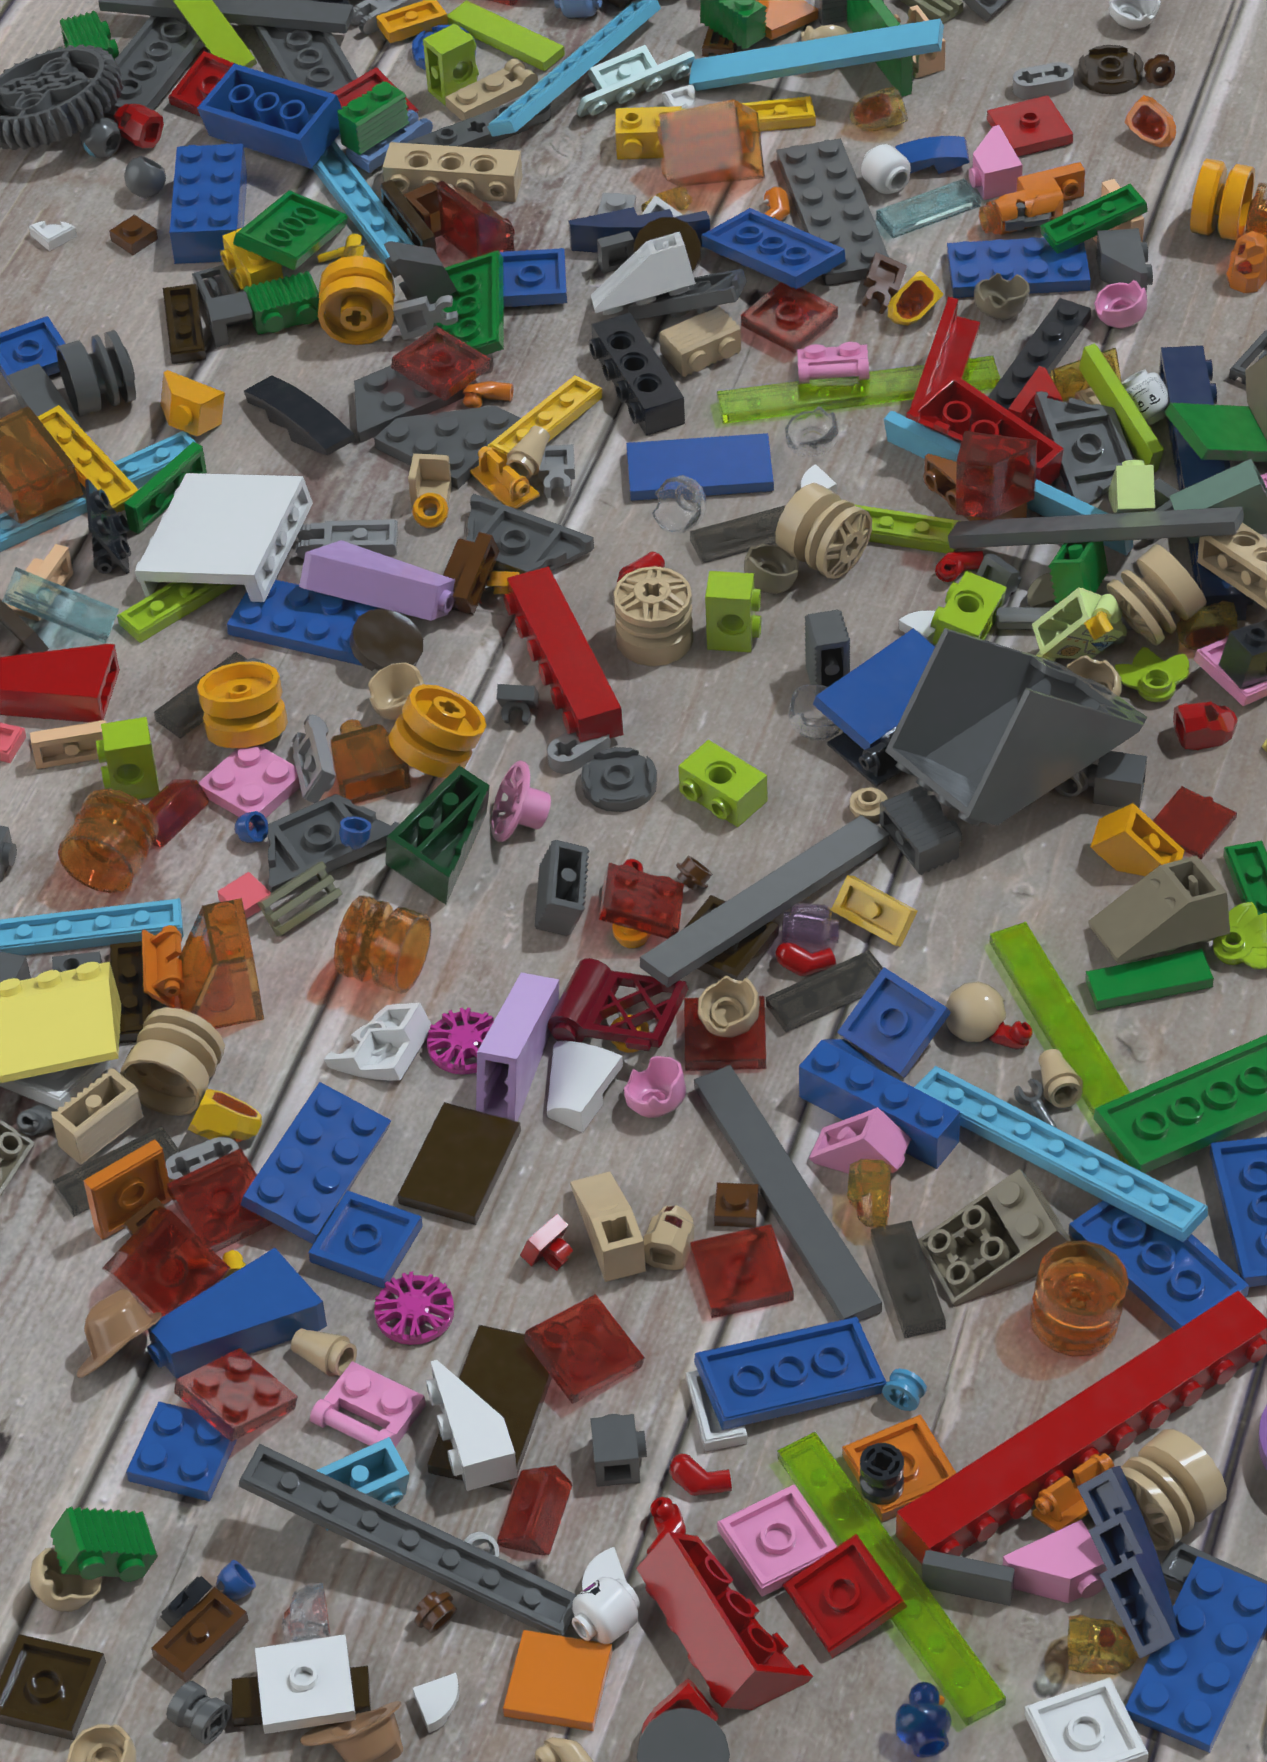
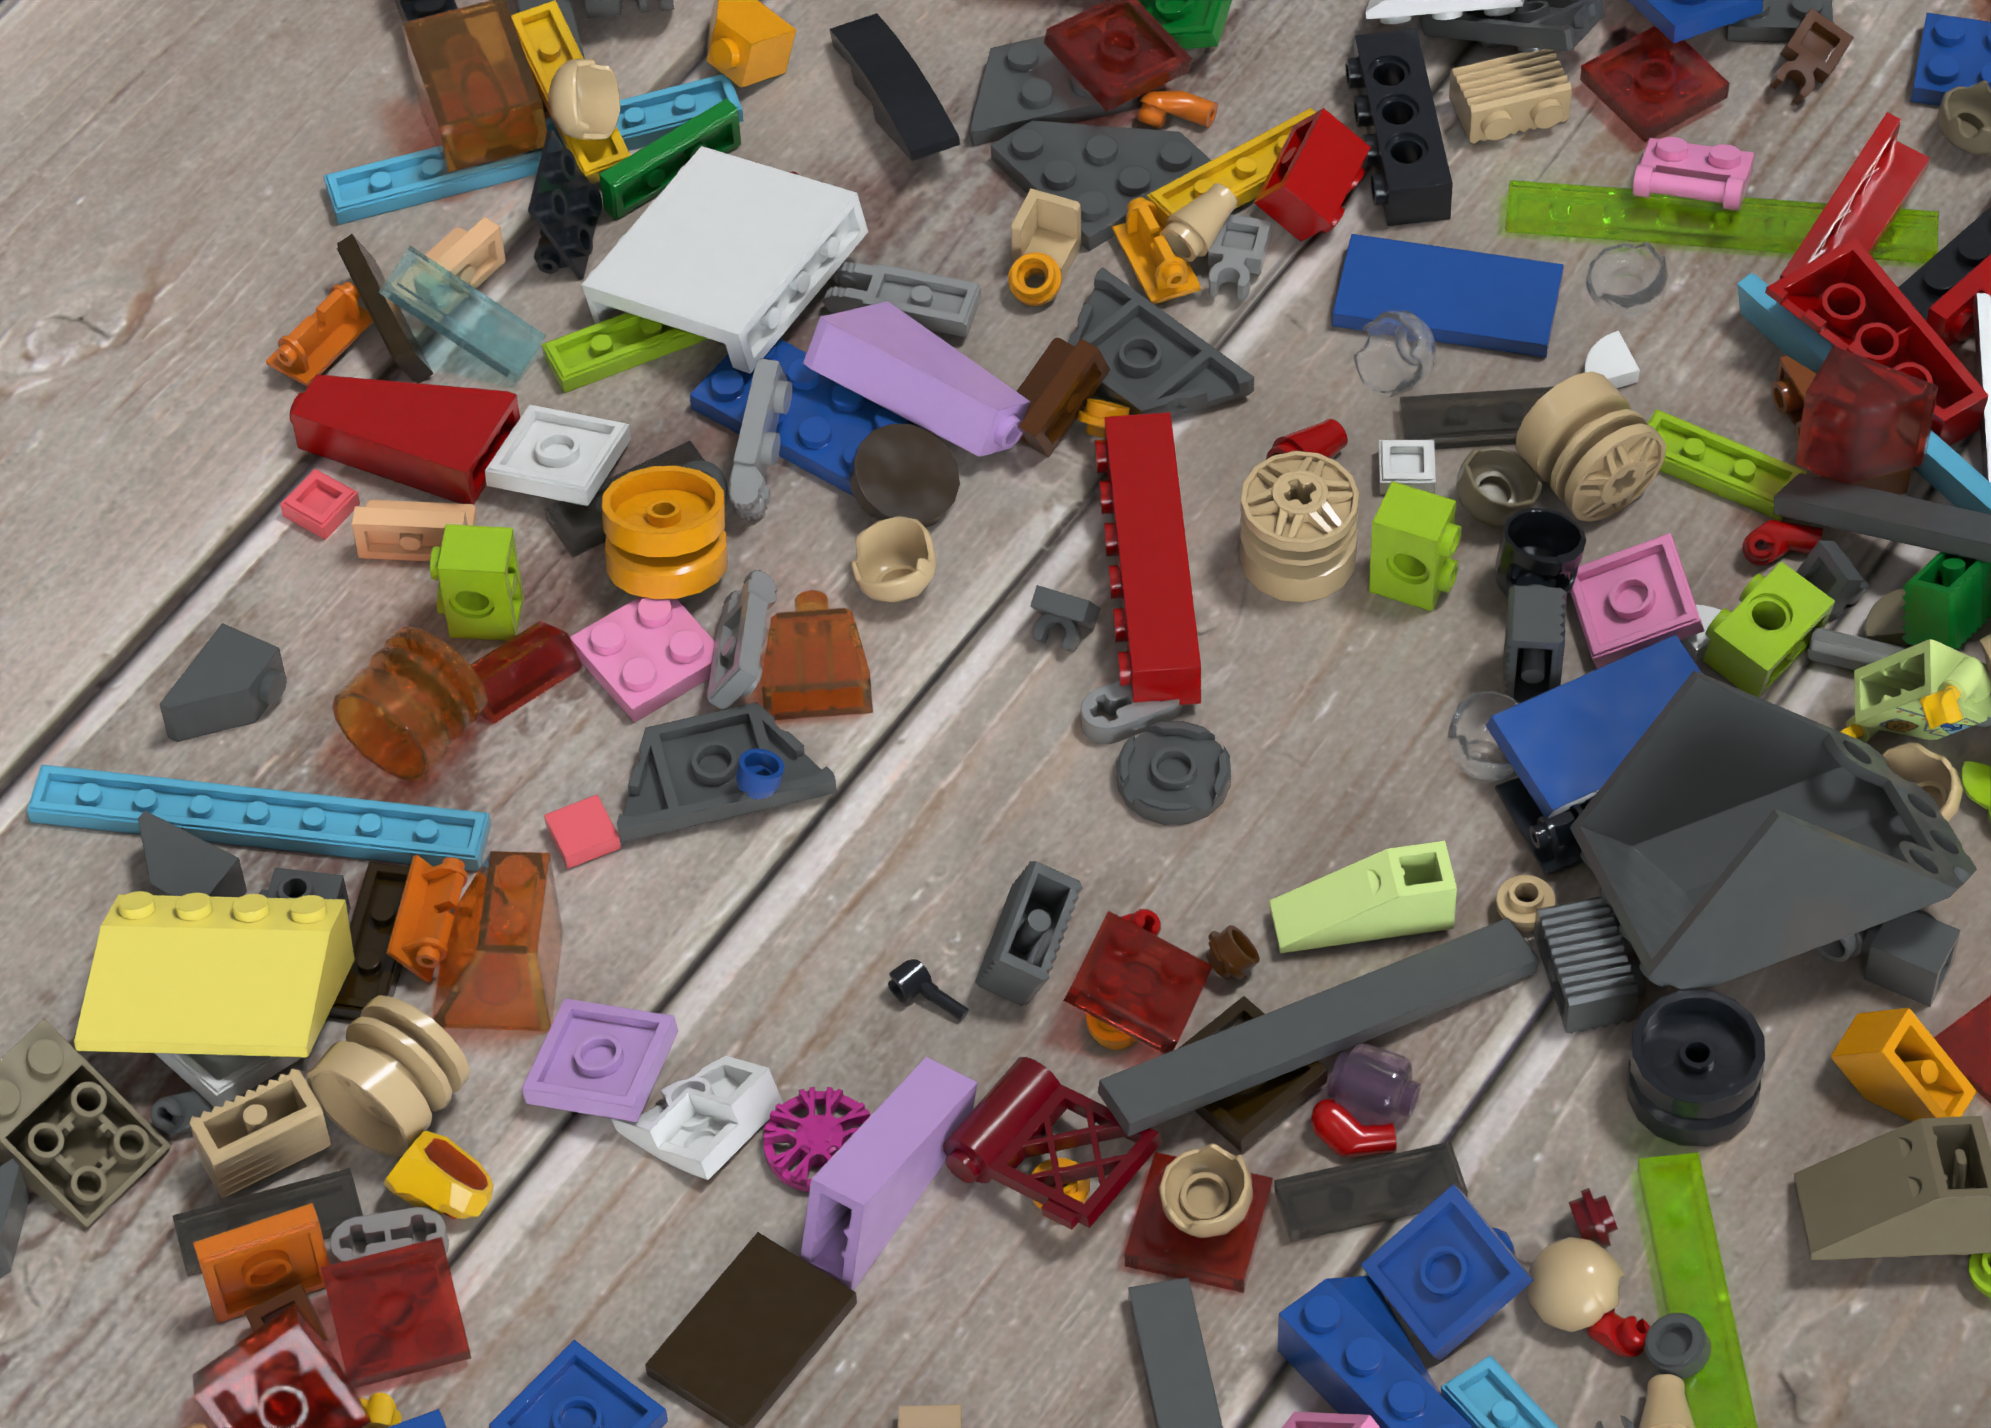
camera: 15 degrees right, 5 degrees up
blue hinge [234,811,268,843] -> none
blue plate [240,1082,391,1244] -> none
olive tile [257,861,343,936] -> none
clear orange wheel [334,895,432,994] -> none
dark green wedge [385,765,490,905] -> none
light orange wheel [388,684,486,778] -> none
bright pink wheel [491,760,551,842] -> none
white slope [547,1041,623,1133] -> none
bright pink hair [623,1056,686,1118] -> none
lime brick [678,740,768,827] -> none
yellow plate [830,875,918,946] -> none
rock [888,270,944,326] -> none
green tile [1085,949,1214,1010] -> none
none -> white plate [485,405,631,506]
none -> lavender plate [522,998,678,1122]
none -> tan hair [548,59,620,140]
none -> light grey hinge [728,358,792,522]
none -> black hand [888,959,969,1021]
none -> red brick [1254,108,1371,242]
none -> yellowish green slope [1269,841,1457,953]
none -> white tile [1378,440,1436,495]
none -> black helmet [1495,508,1586,598]
none -> bright pink plate [1565,533,1705,669]
none -> dark red plate [1568,1188,1618,1248]
none -> black wheel [1627,990,1765,1146]
none -> dark grey tile [1645,1313,1711,1379]

